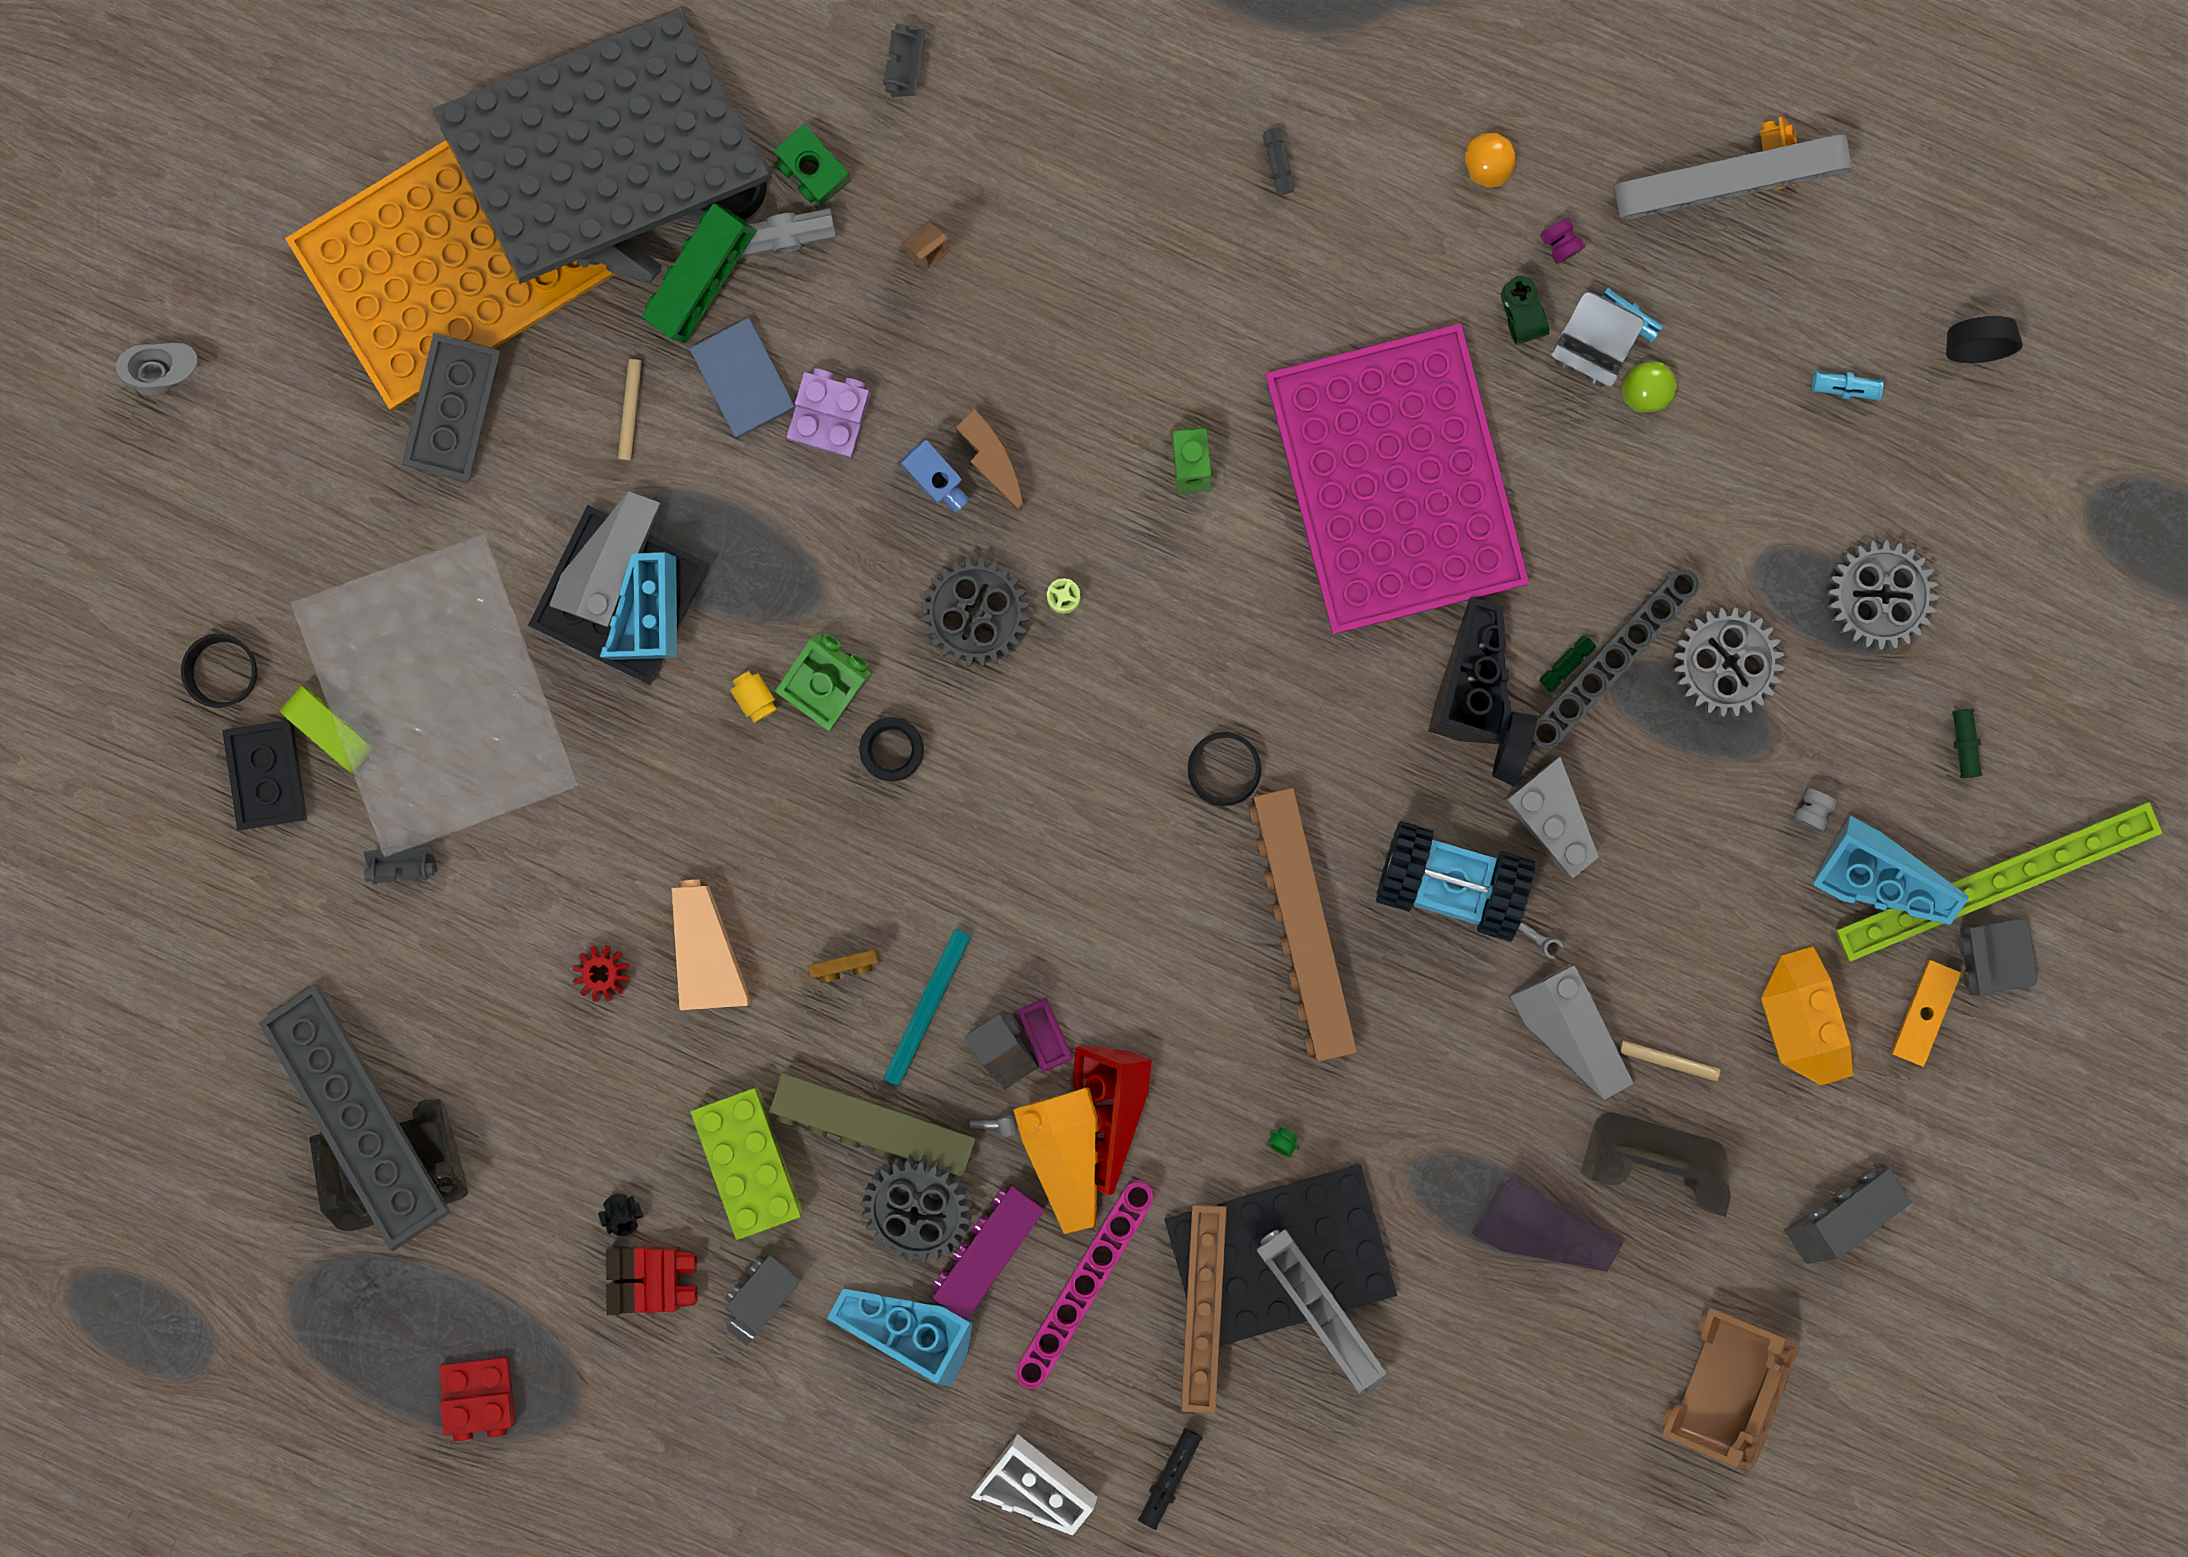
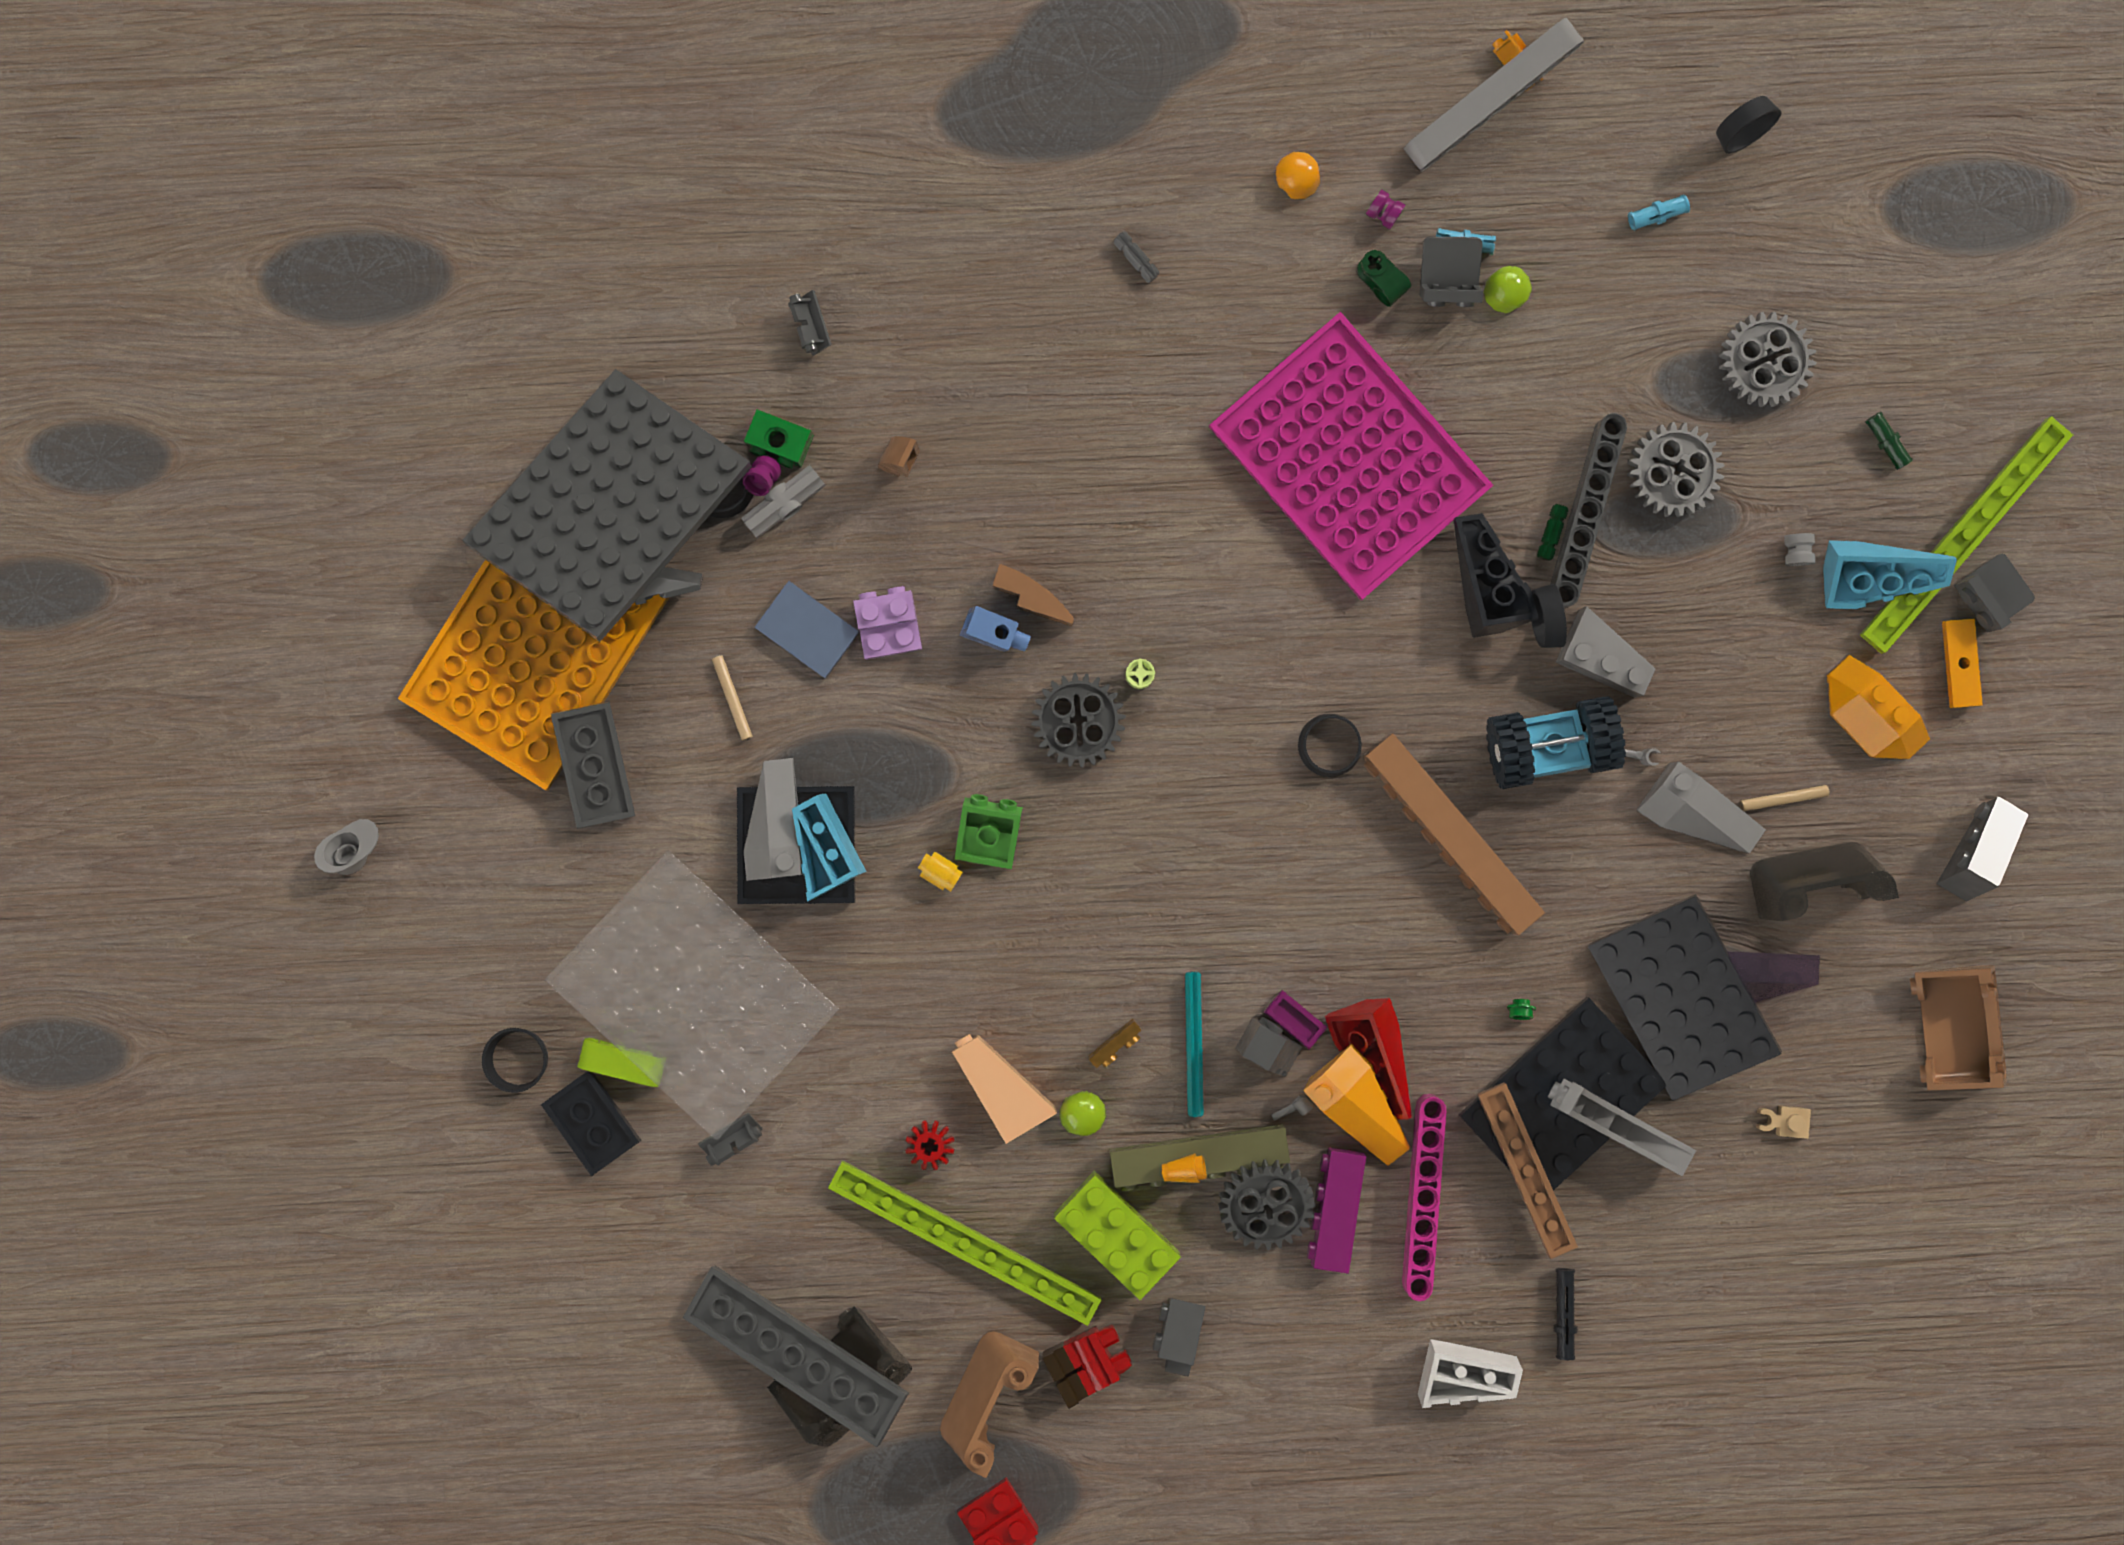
camera: 30 degrees left, 0 degrees up
black gear [598,1194,643,1236] -> none
green brick [641,203,757,343] -> none
medium azure wedge [827,1289,972,1387] -> none
black tyre [859,717,924,782] -> none
bright green torso [1171,427,1211,494] -> none
none -> magenta wheel [743,455,781,496]
none -> lime plate [828,1161,1102,1326]
none -> medium nougat windscreen [940,1331,1039,1478]
none -> lime hair [1059,1091,1106,1136]
none -> light orange cone [1162,1153,1207,1183]
none -> black plate [1588,894,1782,1101]
none -> tan plate [1756,1106,1811,1139]

